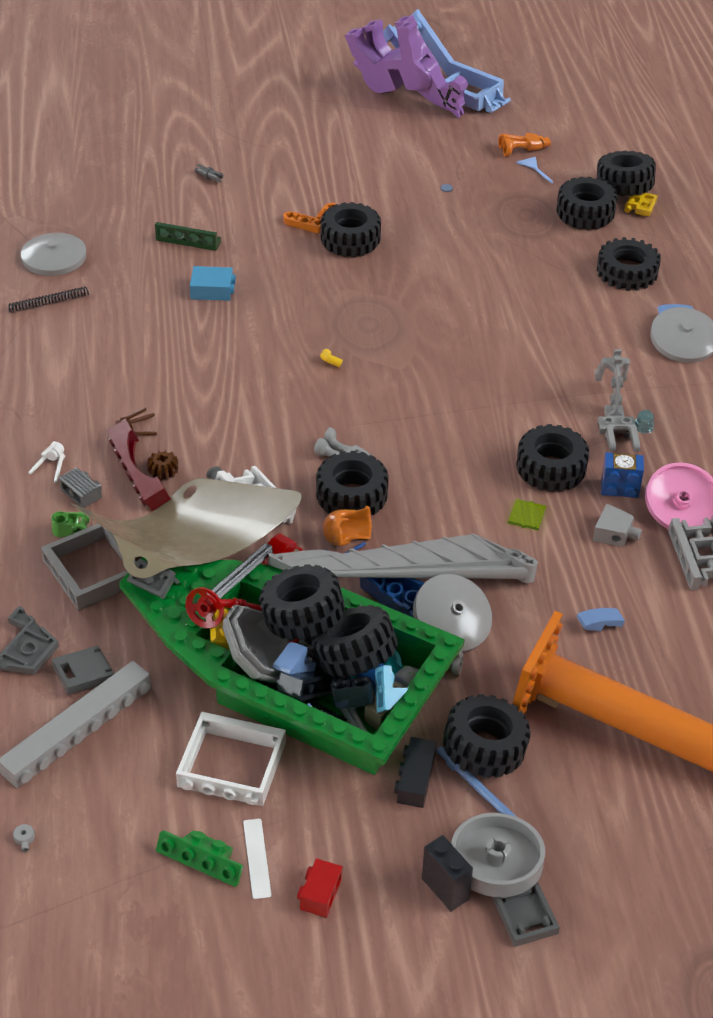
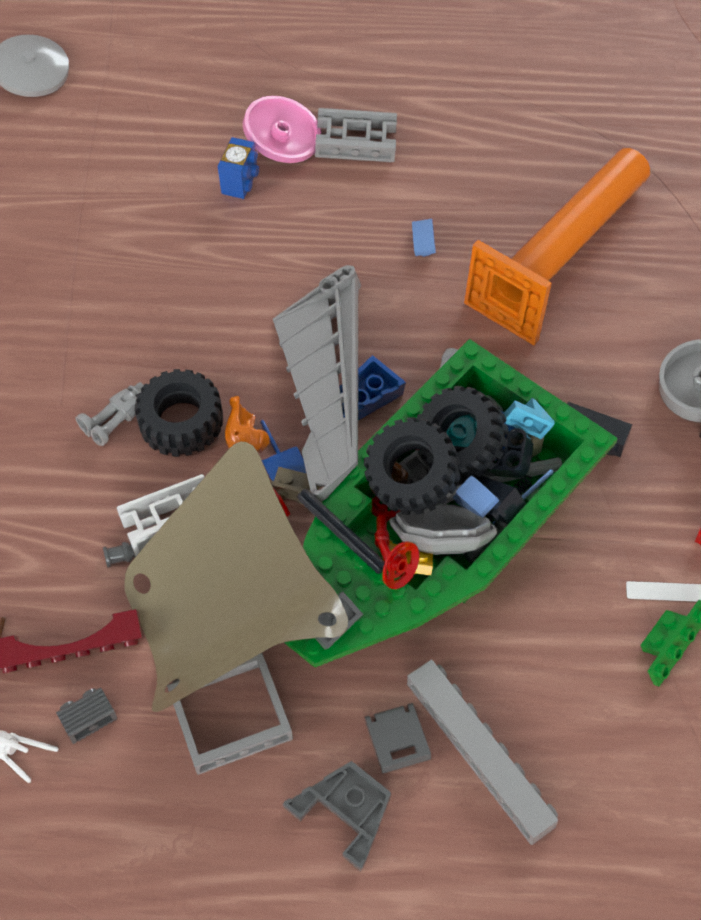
camera: 75 degrees left, 15 degrees up
light grey piece [13,824,35,852] -> none
bright green piece [51,511,90,537] -> none
reddish brown gear [147,450,179,480] -> none
white window [176,712,286,806] -> none
light grey dish [413,574,492,653] -> none
medium blue bar [436,746,517,817] -> none
black tyre [443,694,531,778] -> none
clear neon green piece [508,499,546,531] -> none
black tyre [516,424,589,492] -> none
light grey torso [593,504,642,547] -> none
light grey piece [594,349,640,452] -> none
clear light blue hat [635,409,654,433] -> none

